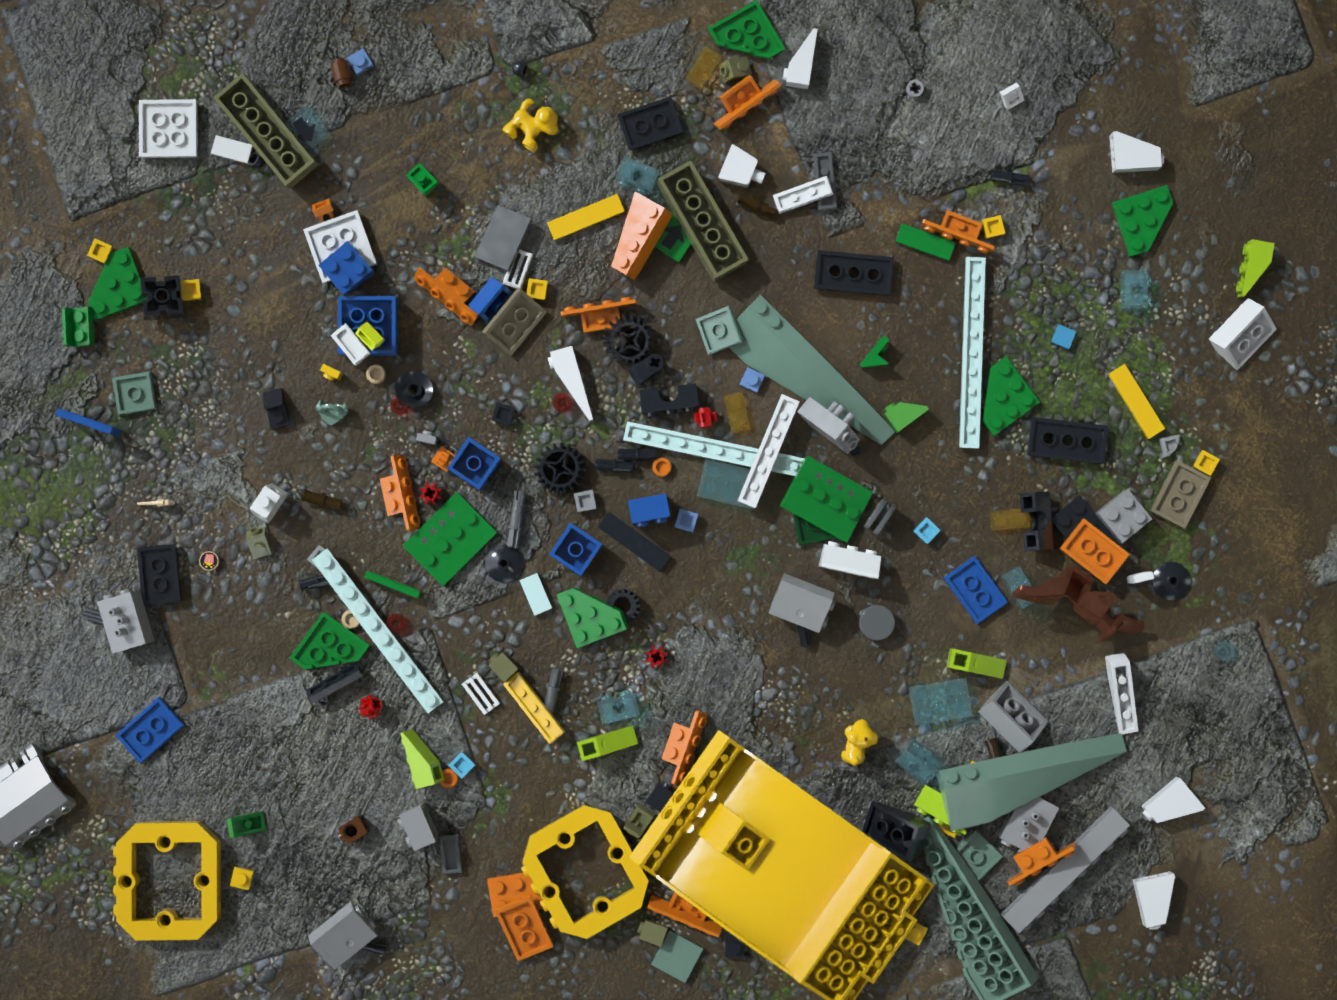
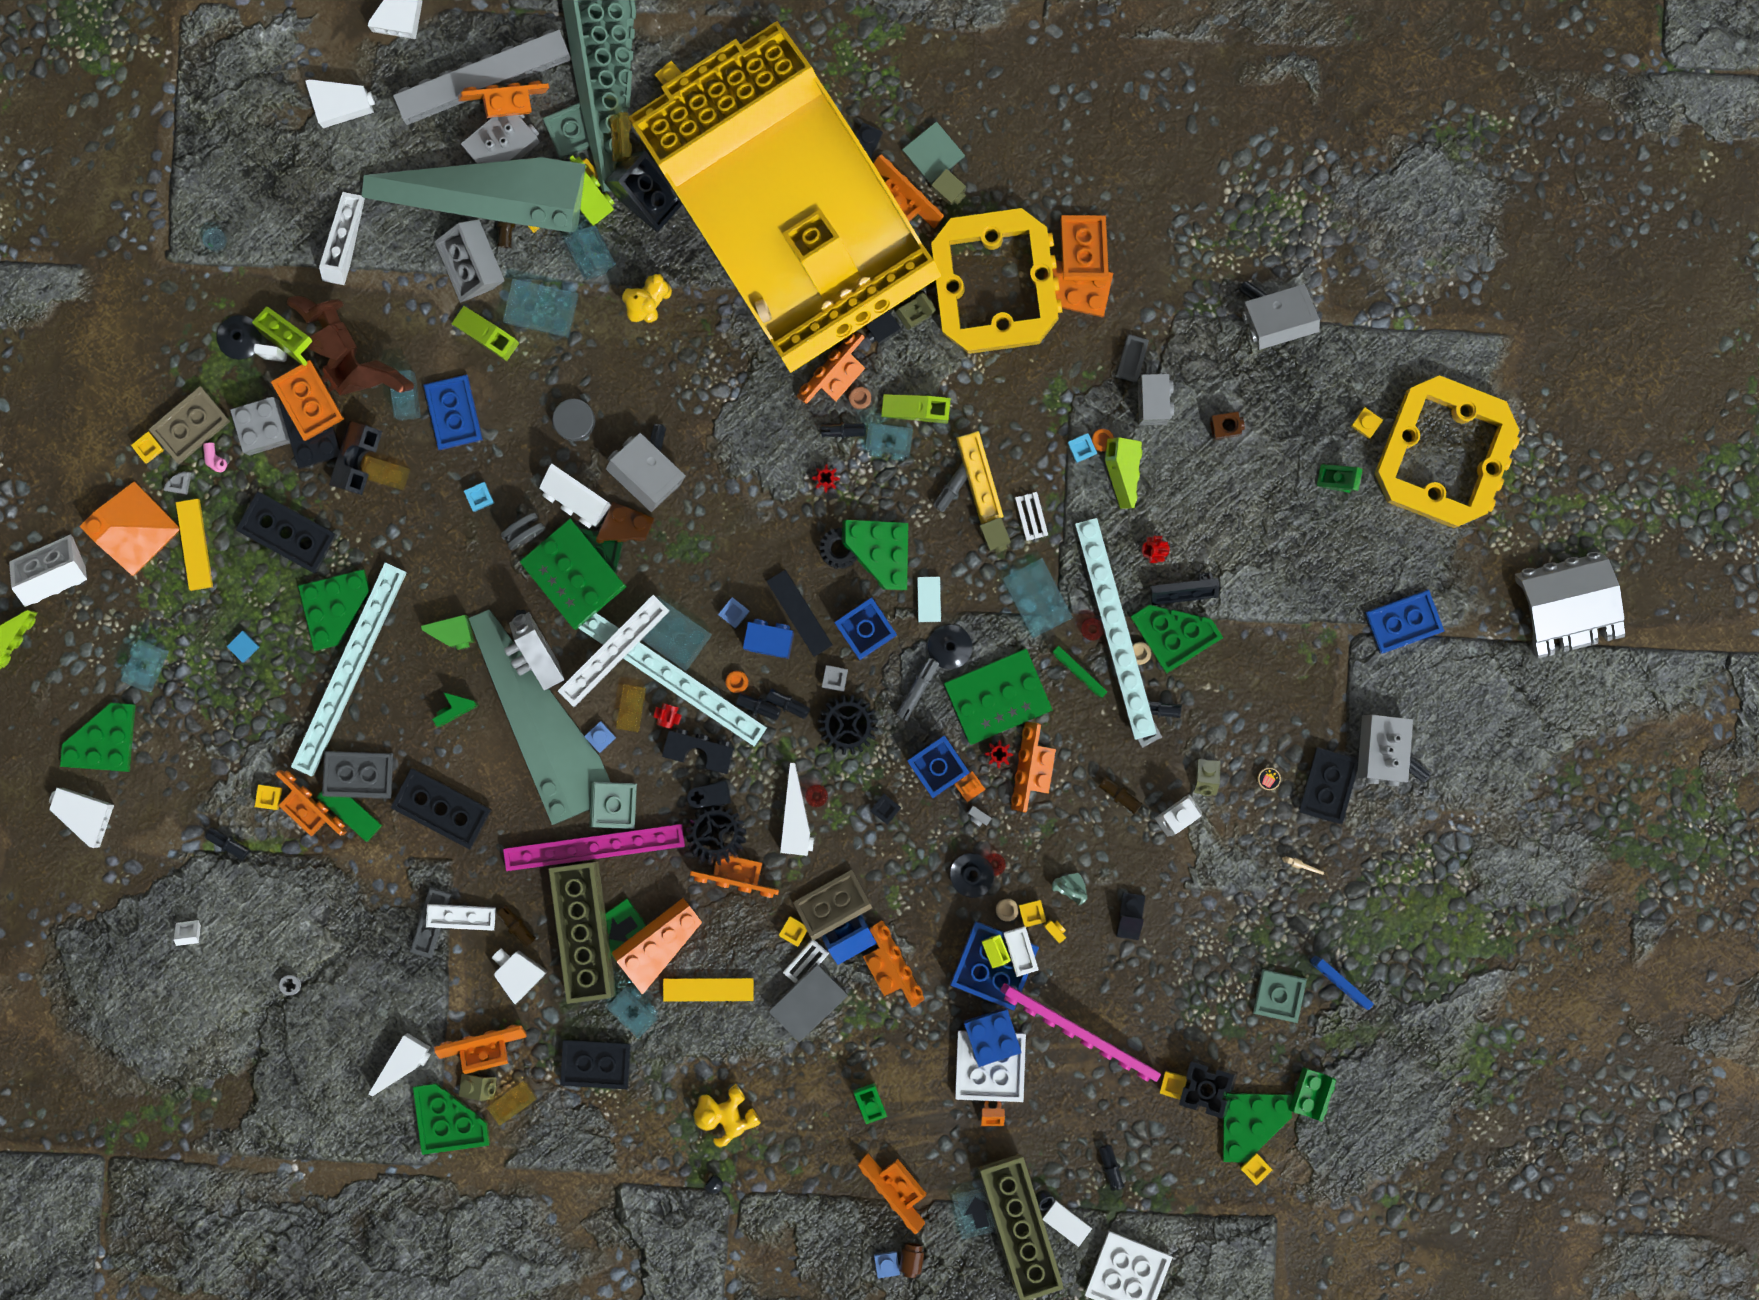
camera: 160 degrees left, 0 degrees up
none -> orange slope [79,481,180,576]
none -> bright pink arm [203,443,227,472]
none -> lime panel [252,306,312,366]
none -> dark grey tile [322,751,394,799]
none -> dark pink plate [503,824,685,871]
none -> reddish brown wing [596,502,654,543]
none -> clear yellow plate [610,112,632,162]
none -> tan tile [755,299,772,323]
none -> black axle [821,421,866,439]
none -> nougat tile [849,387,871,410]
none -> orange bracket [858,1154,927,1234]
none -> dark pink plate [1000,983,1161,1082]
none -> clear light blue plate [1002,558,1073,638]
none -> yellow plate [1019,900,1046,927]
none -> black axle [1099,1144,1125,1191]

